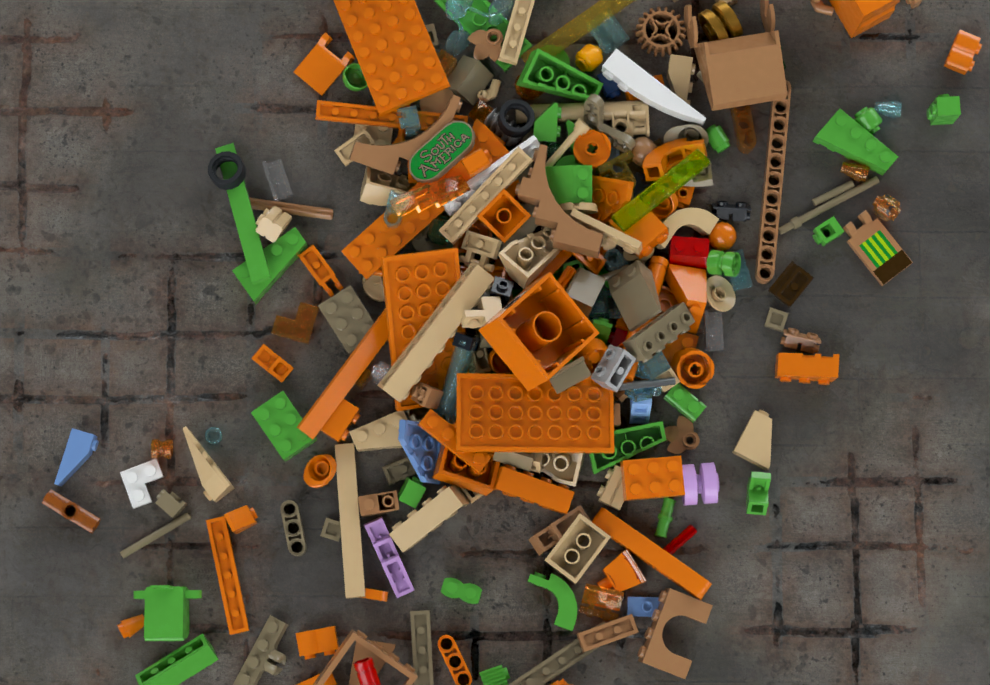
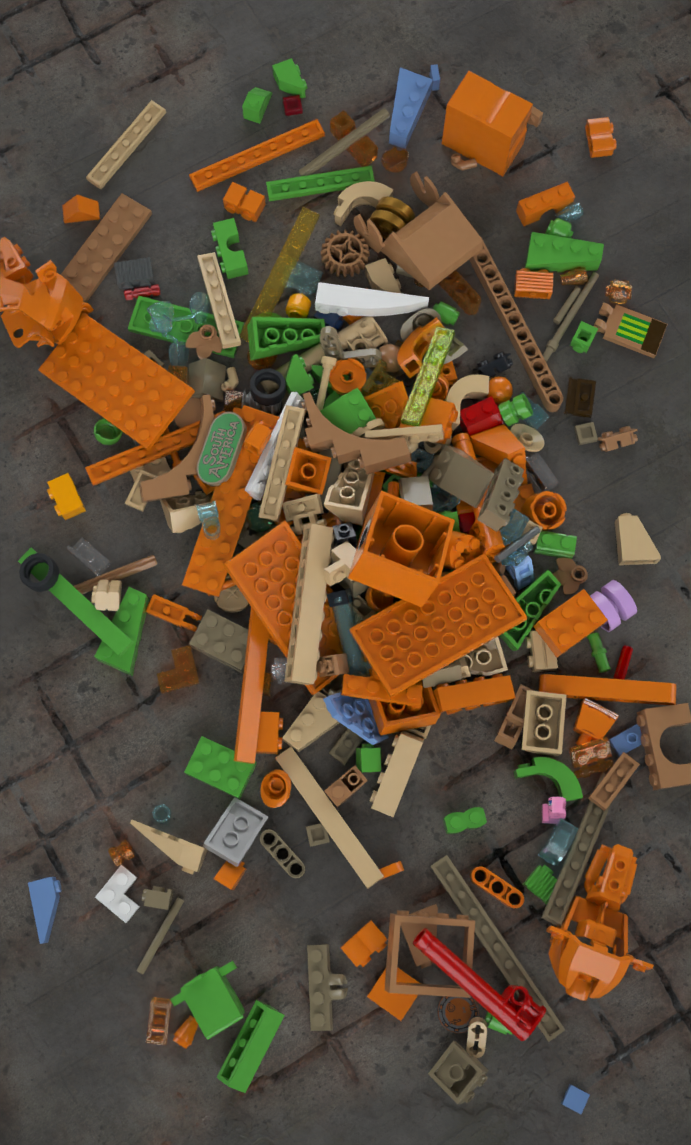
camera: 30 degrees left, 5 degrees down
dark orange piece [42,489,101,533] -> none
orange plate [206,516,250,635] -> none
orange slope [251,344,294,383] -> none
orange flag [294,33,355,96] -> none
lavender slope [364,516,414,598] -> none
clear orange slope [389,175,471,218] -> none
clear light blue brick [396,105,421,136] -> none
dark tan panel [549,356,592,394] -> none
light grey brick [591,345,636,392] -> none
bright green brick [746,471,771,515] -> none
orange wedge [775,353,839,385] -> none
bright green brick [927,94,961,125] -> none
none -> light orange brick [47,473,86,520]
none -> clear orange slope [146,997,172,1045]
none -> light grey plate [203,797,269,867]
none -> orange brick [514,268,553,300]
none -> orange arch [516,181,575,226]
none -> clear light blue brick [538,818,579,866]
none -> bright pink leg [542,797,566,824]

